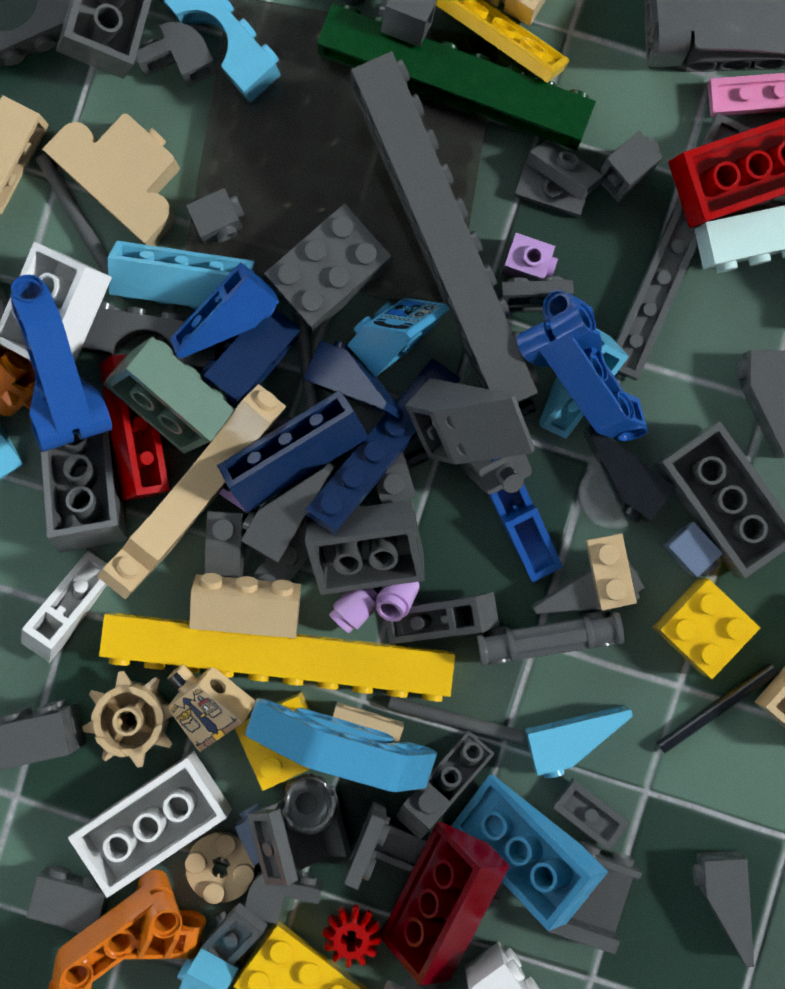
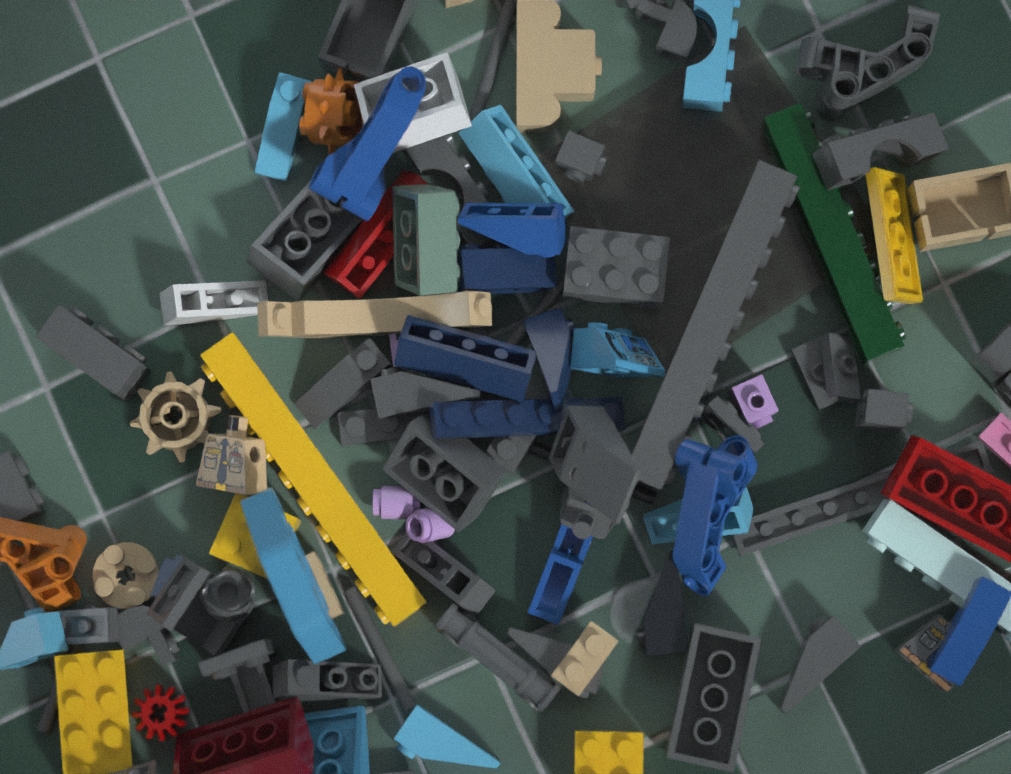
camera: 45 degrees right, 5 degrees down
white brick [68,751,232,898] -> none
tan brick [189,573,301,638] -> none
sand blue brick [662,522,723,577] -> none

